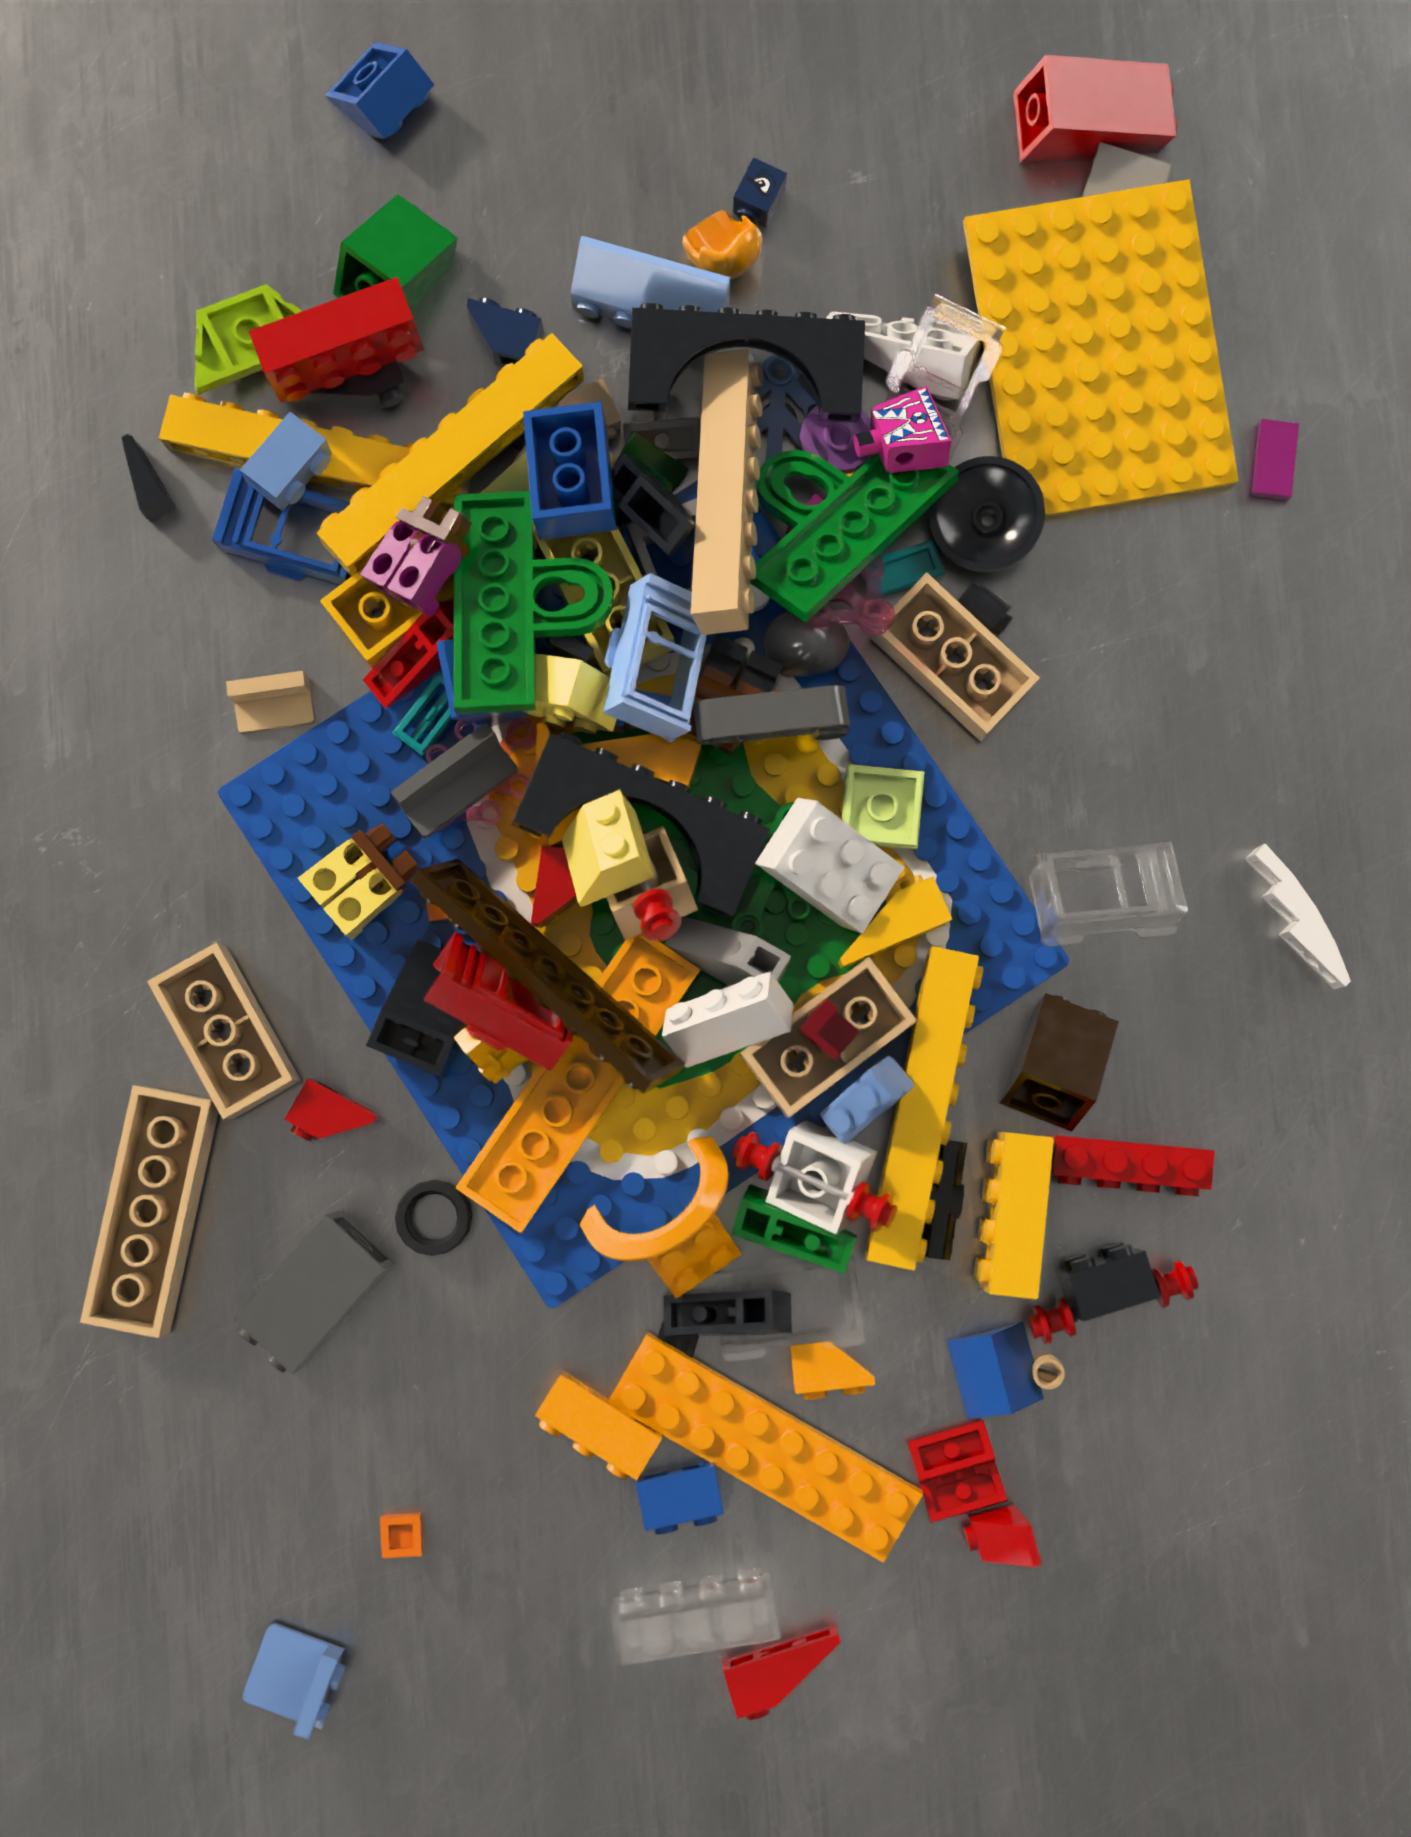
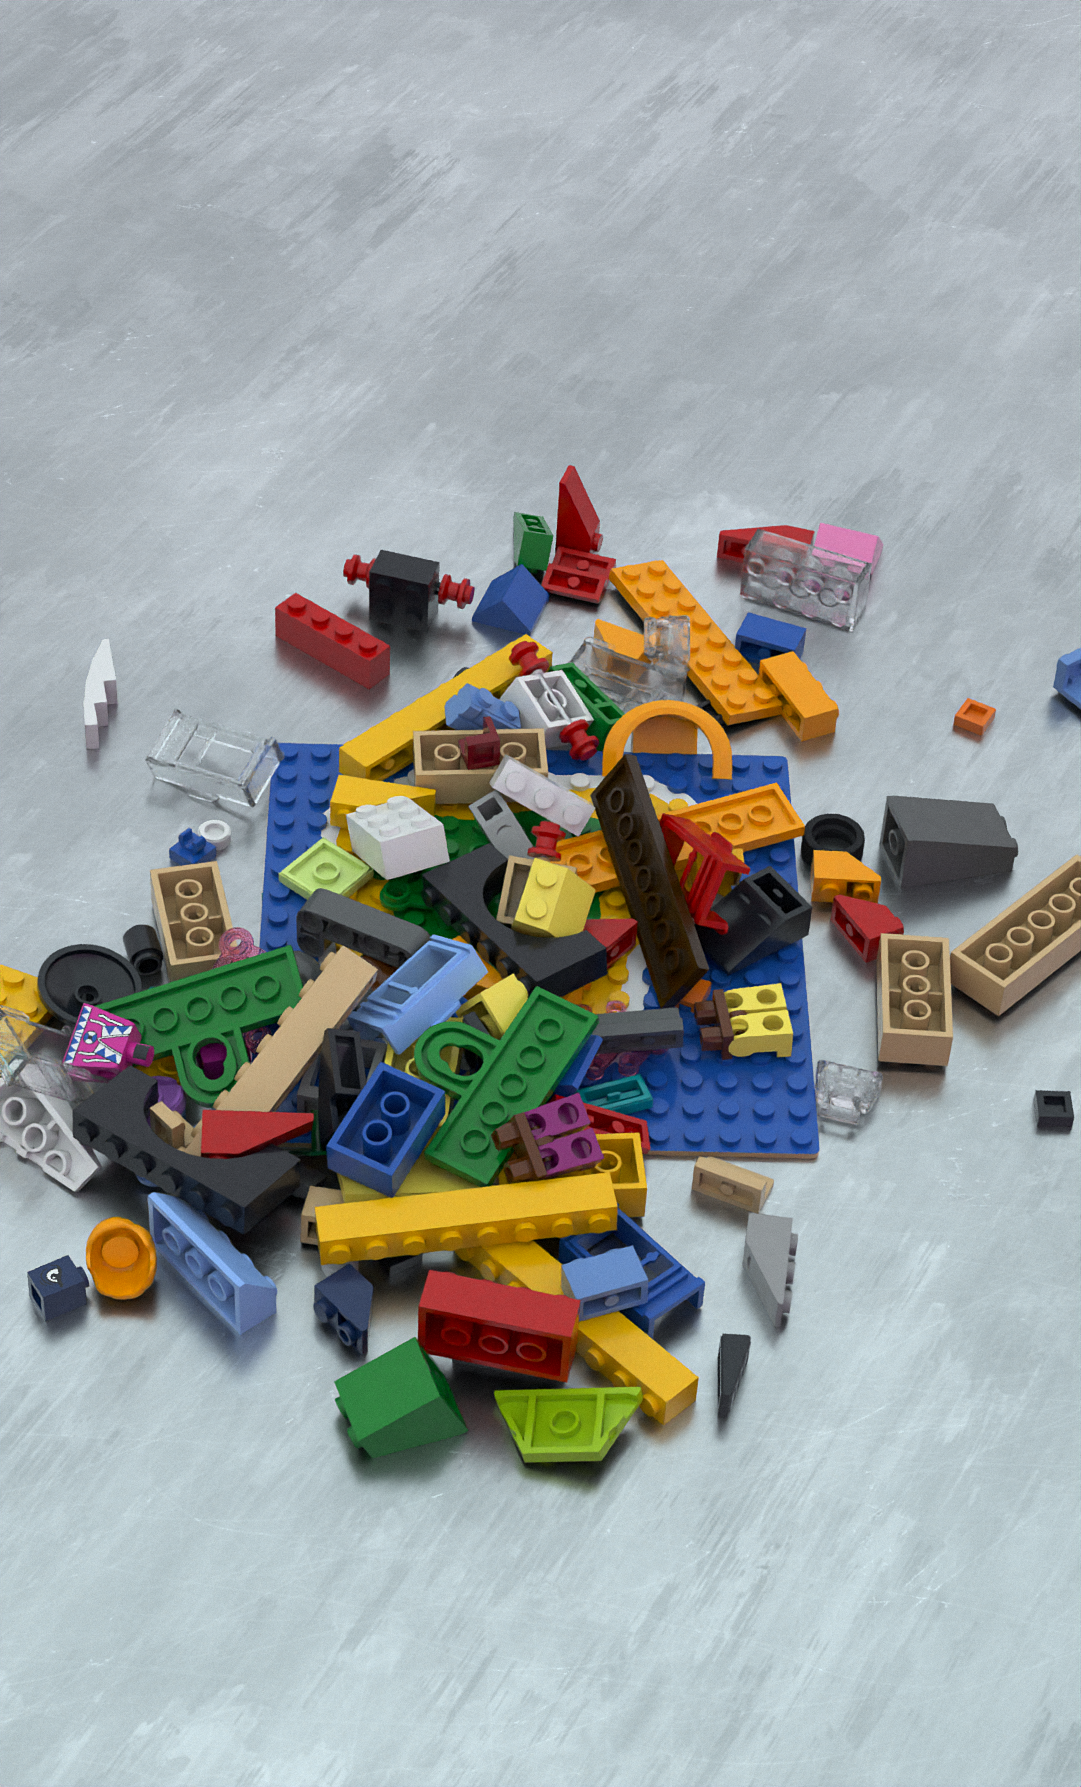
camera: 145 degrees left, 40 degrees down
blue slope [325,42,435,139] -> none
black slope [664,1289,792,1336] -> none
yellow brick [974,1132,1054,1300] -> none
dark brown slope [1000,993,1119,1132] -> none
tan hinge [1032,1354,1065,1389] -> none
none -> tan bracket [150,1101,194,1149]
none -> blue tile [169,828,216,866]
none -> white tile [198,820,231,851]
none -> red slope [201,1110,314,1159]
none -> green slope [513,512,553,574]
none -> clear piece [644,615,690,677]
none -> light grey slope [742,1212,798,1327]
none -> light orange slope [810,850,881,904]
none -> bright pink slope [811,523,884,578]
none -> clear piece [814,1060,883,1125]
none -> black tile [1033,1090,1074,1127]

